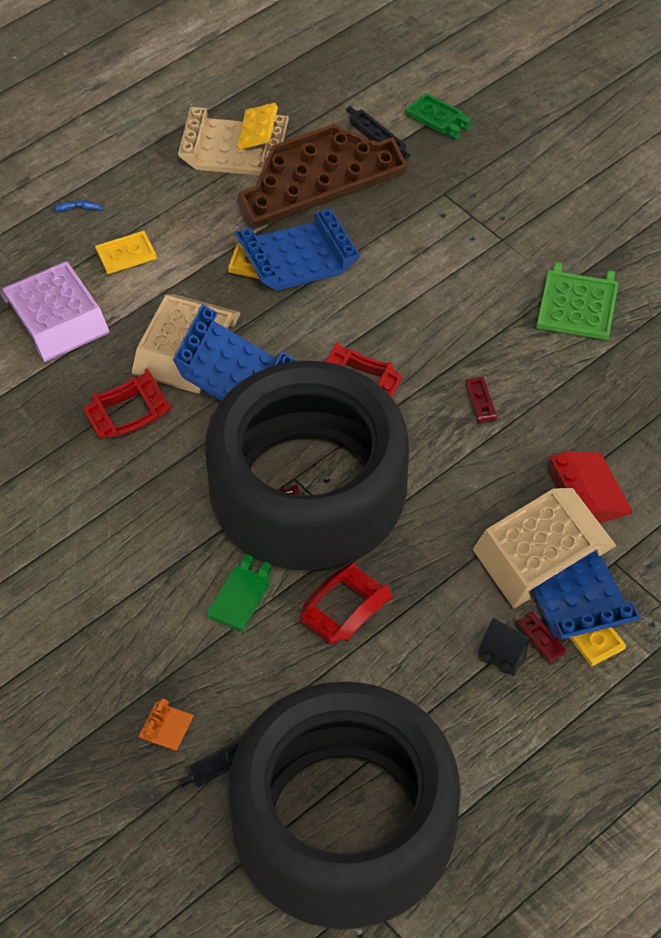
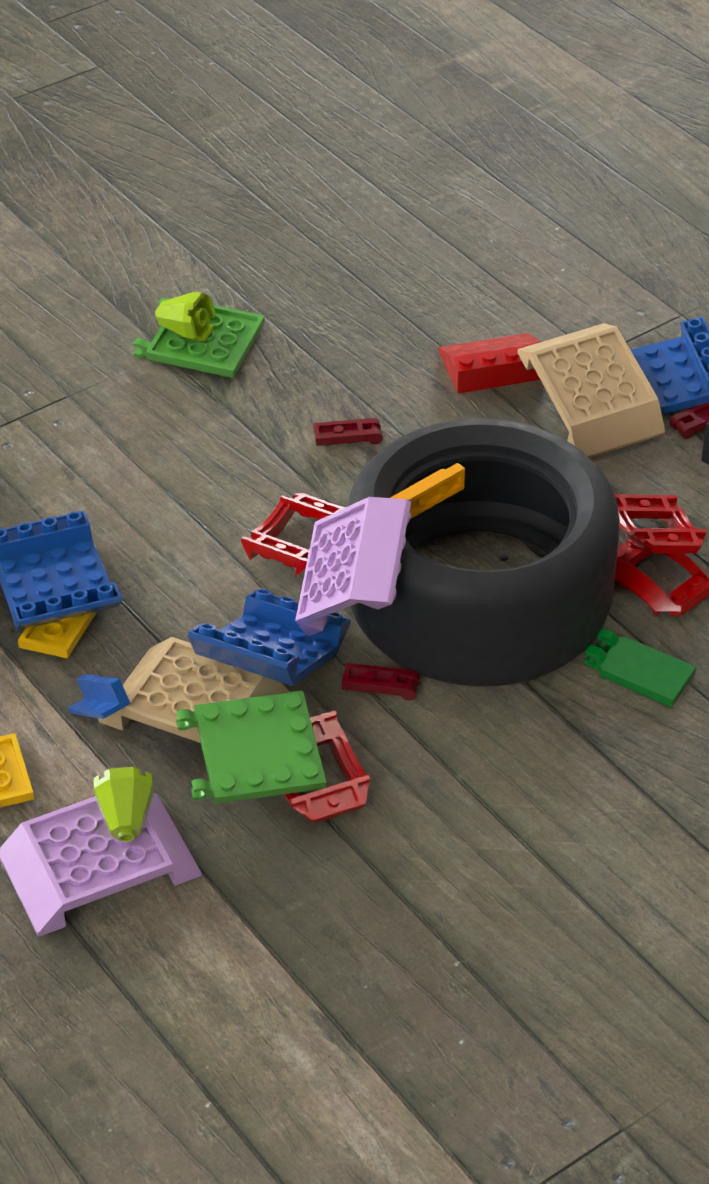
camera: 85 degrees left, 10 degrees down
none -> blue panel [68,674,131,719]
none -> lime cone [94,767,153,842]
none -> lime cone [155,292,215,342]
none -> bright green plate [176,691,326,804]
none -> lavender slope [295,497,411,636]
none -> light orange panel [391,463,465,519]
none -> red wedge [615,494,707,554]

